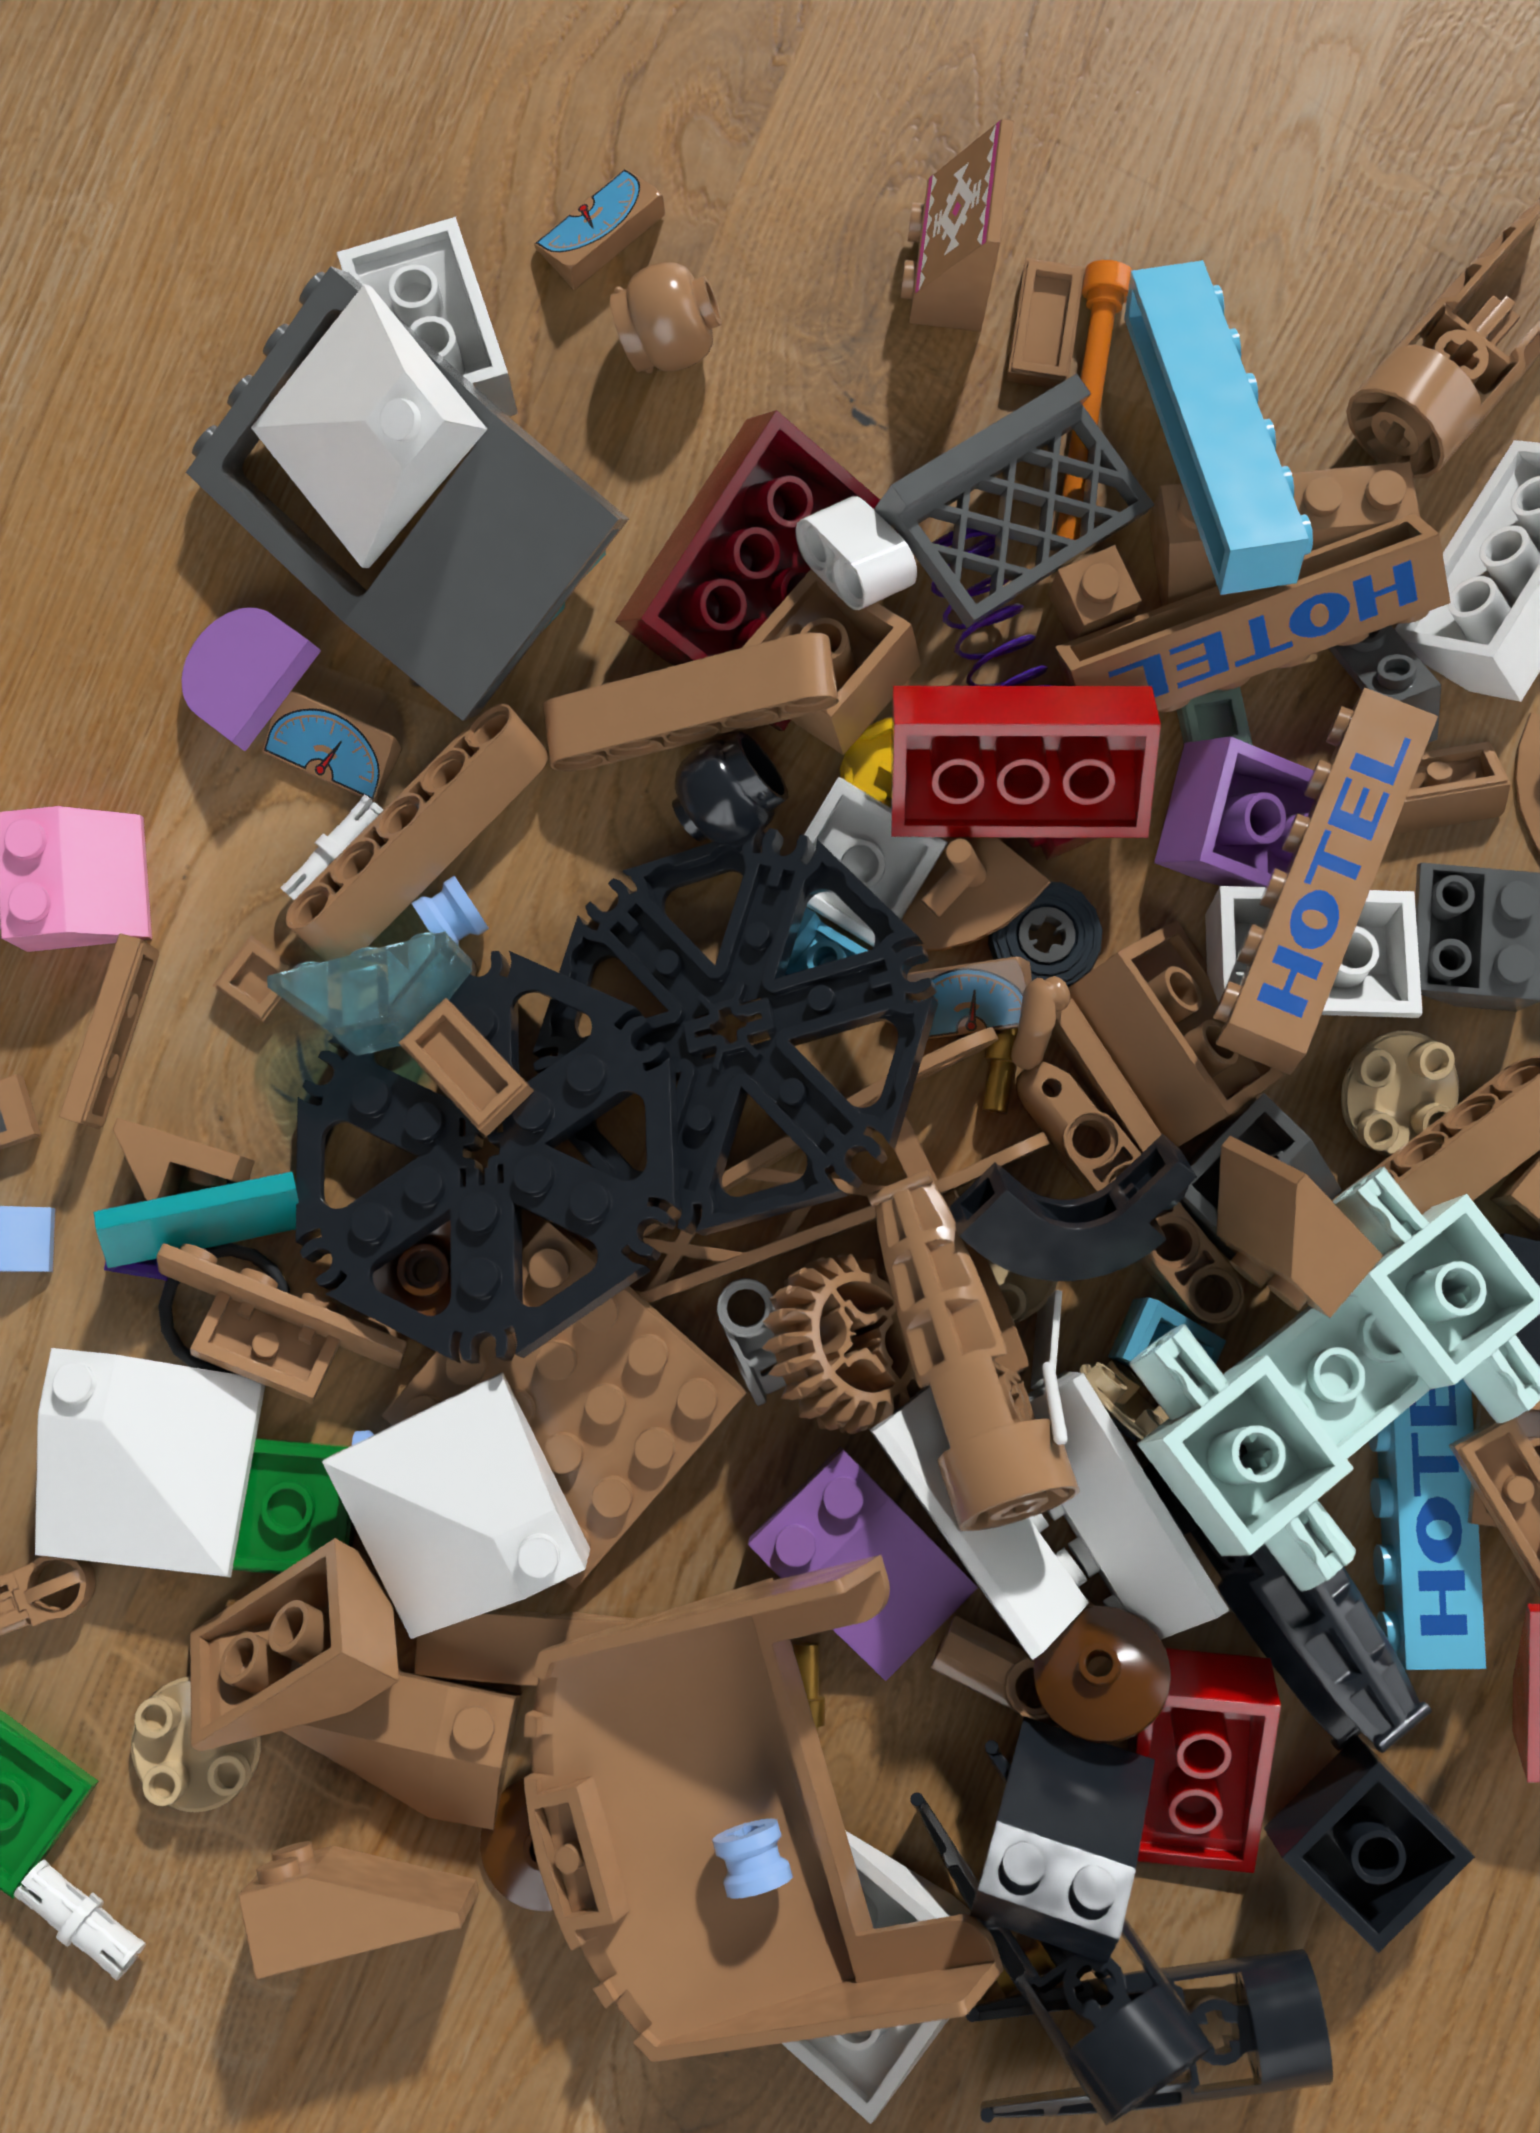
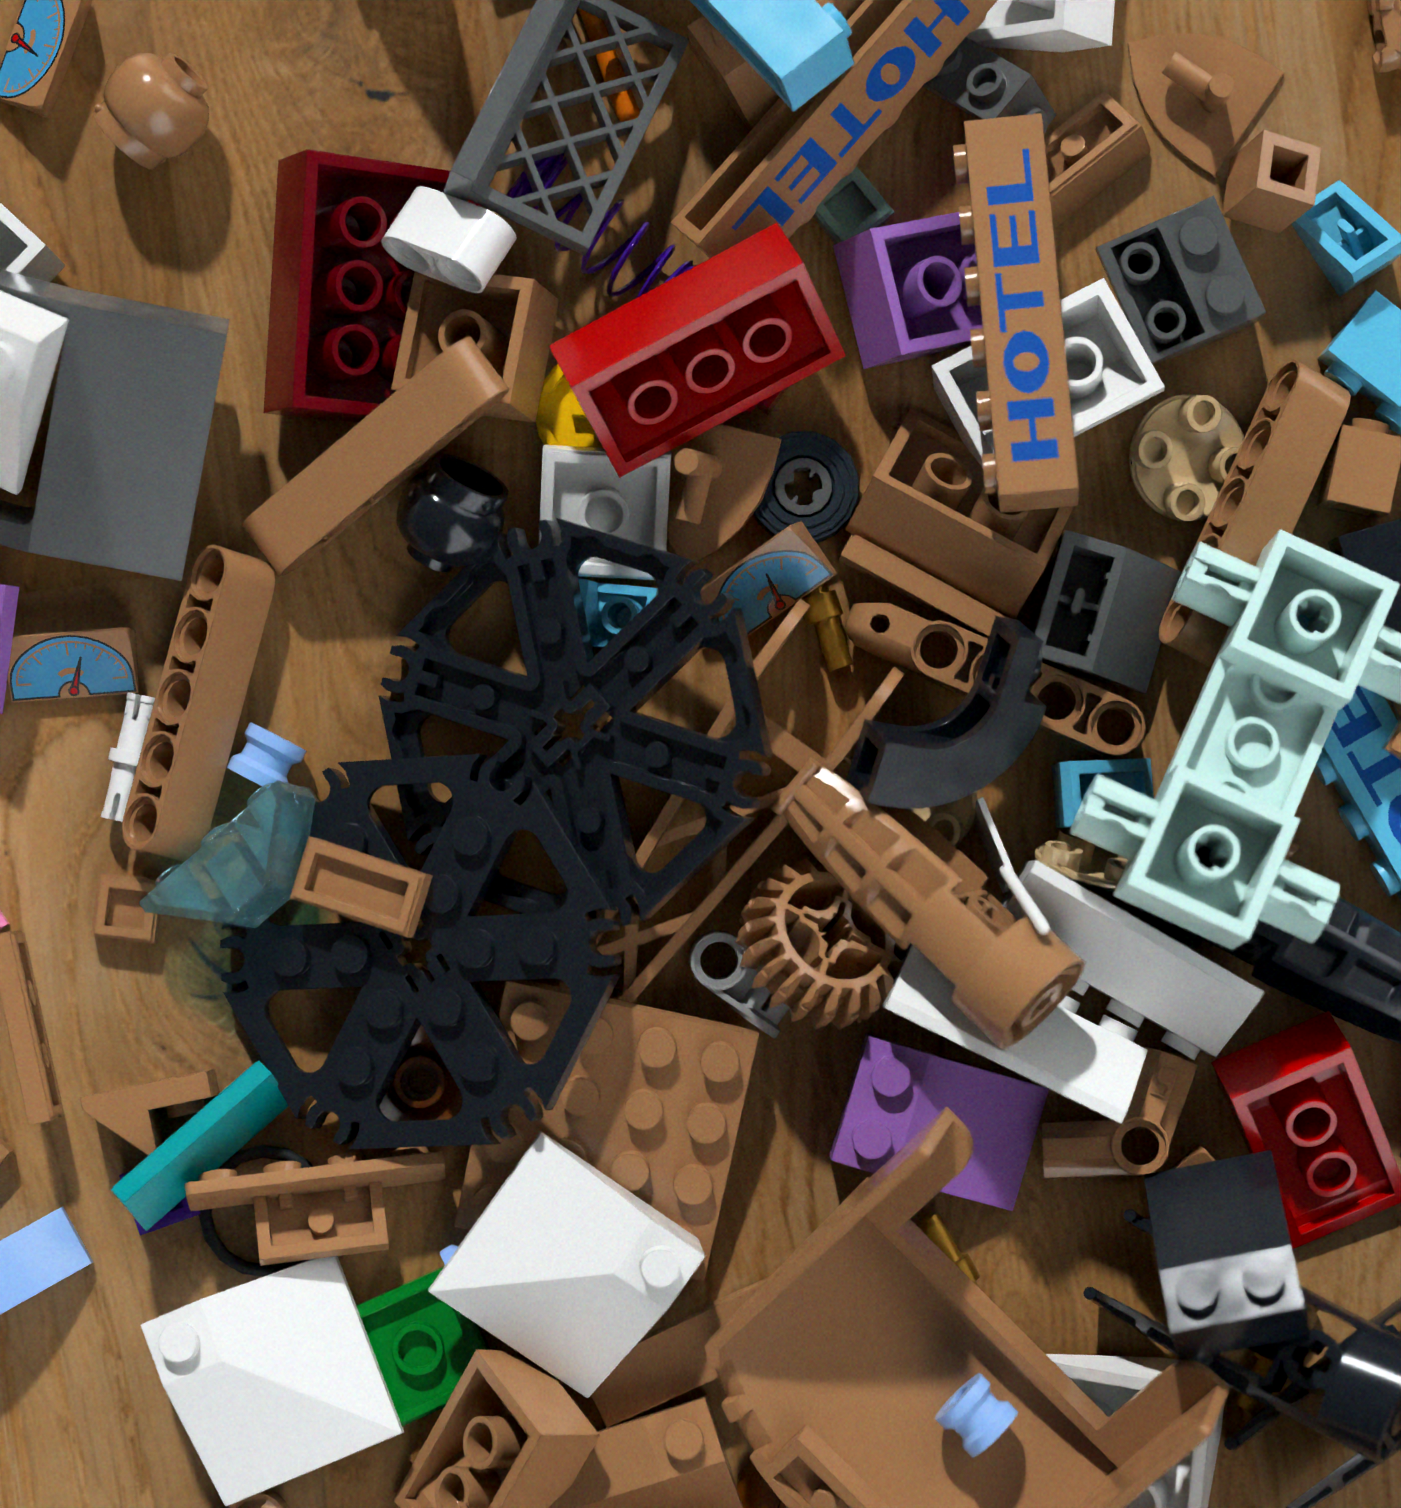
camera: 25 degrees left, 5 degrees up
medium nougat arm [1010,976,1070,1070] -> none
reddish brown dish [1034,1606,1171,1743] -> none
medium nougat brick [1048,545,1142,641] -> none
medium nougat slope [1217,1136,1383,1318] -> none

